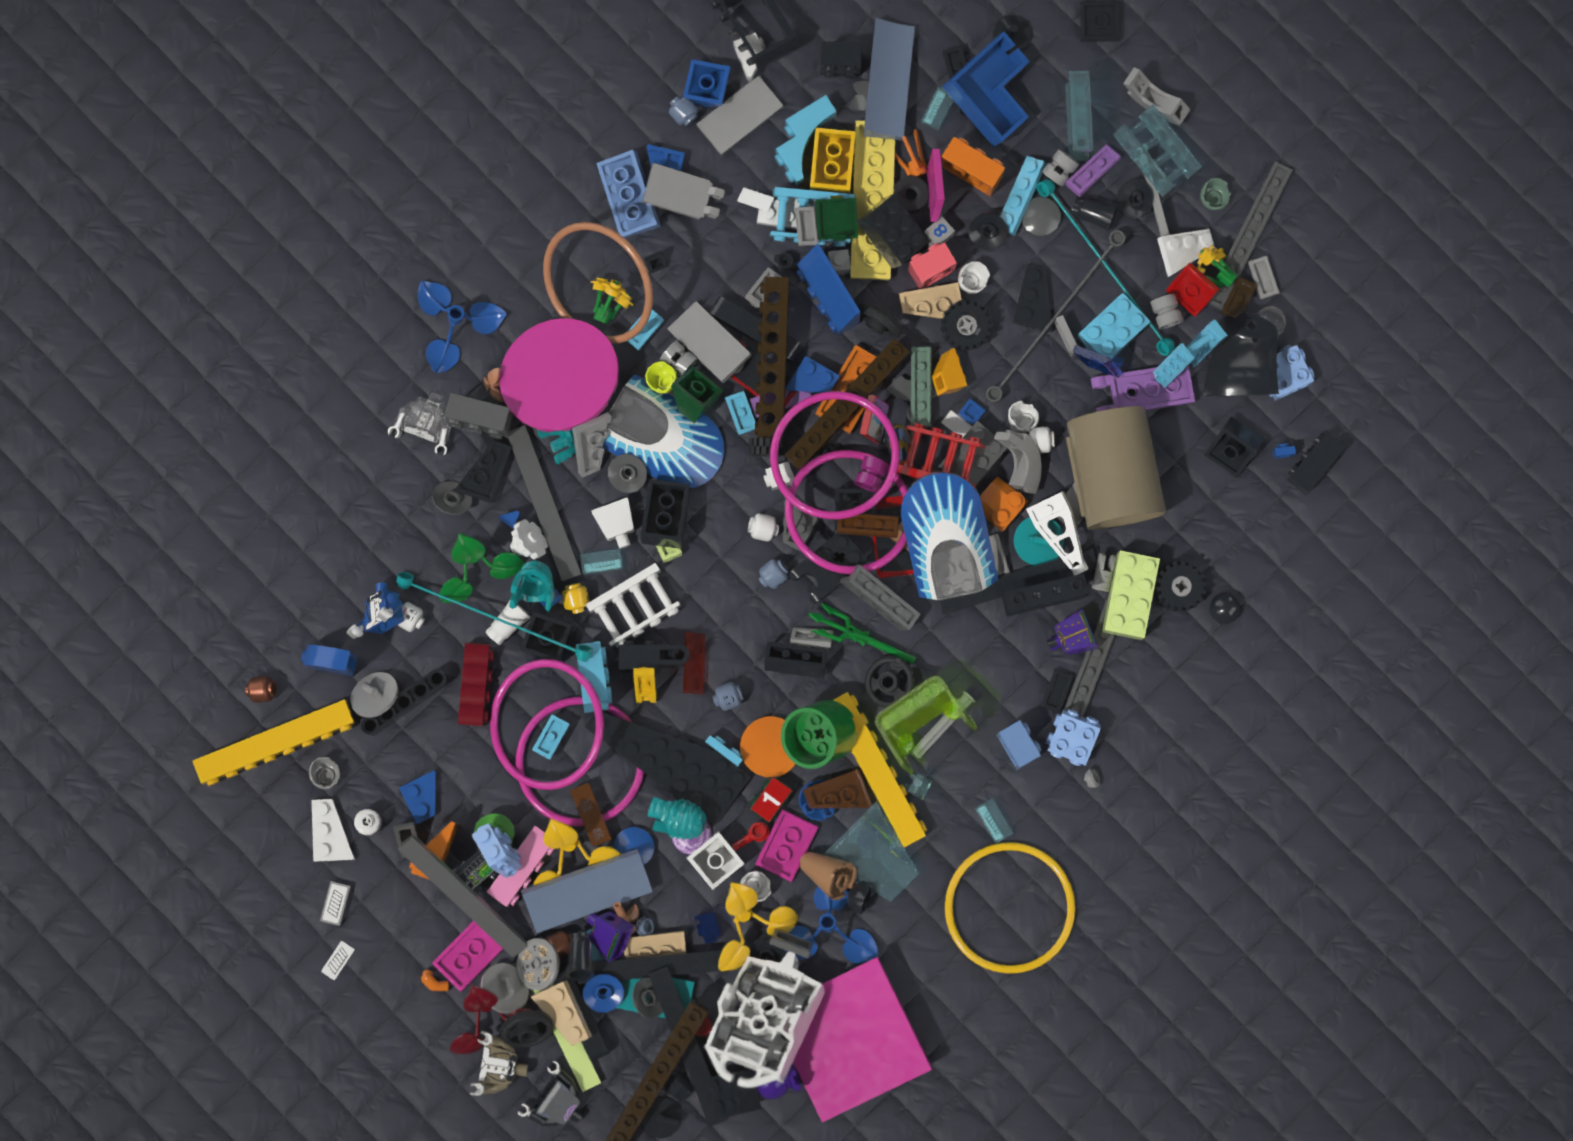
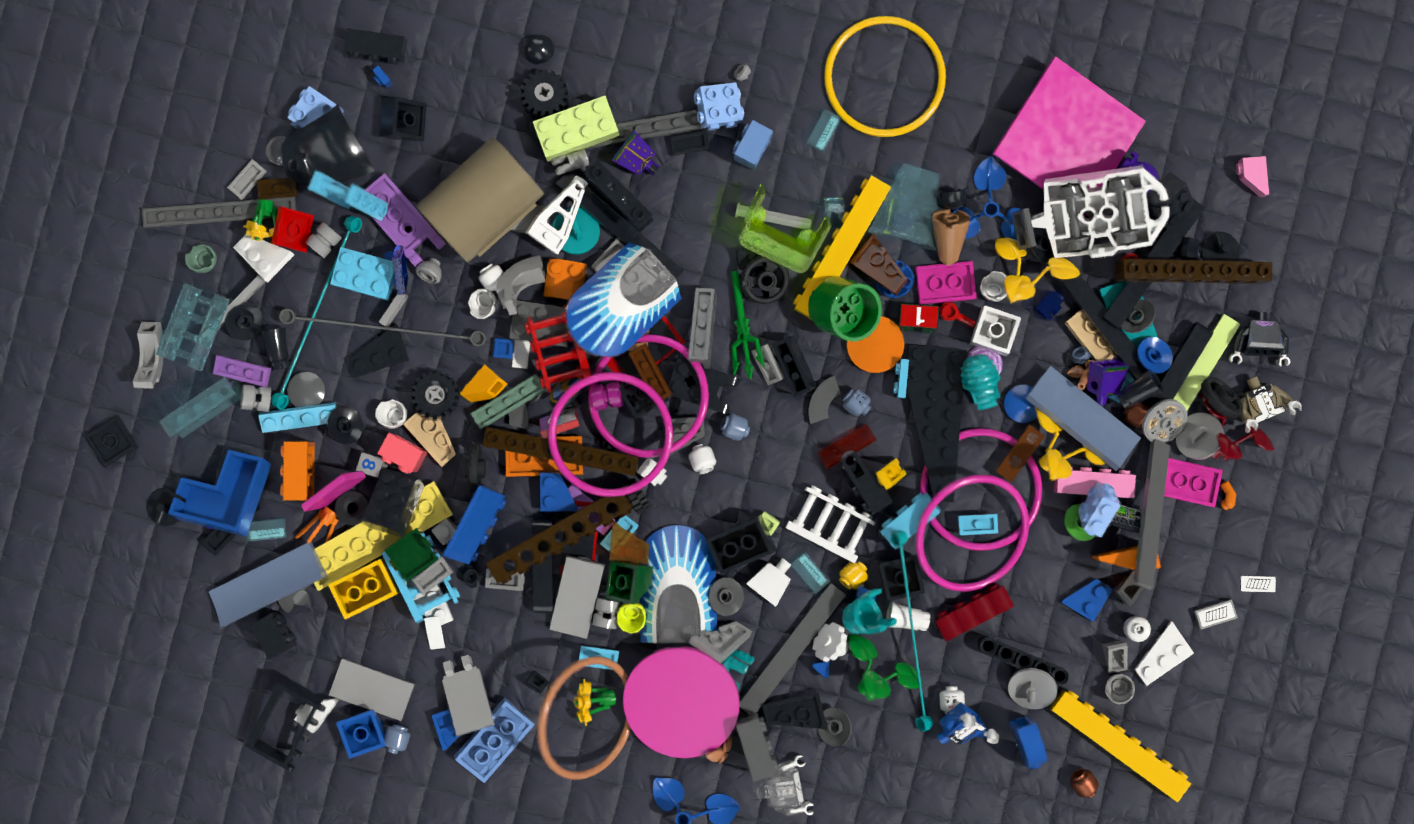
camera: 120 degrees left, 5 degrees up
tan wing [531,980,592,1046] -> none
medium azure arch [774,95,837,186] -> none
none -> light grey brick [416,258,442,284]
none -> clear orange wing [609,523,650,565]
none -> dark grey tile [808,376,841,424]
none -> light grey slope [1102,640,1128,674]

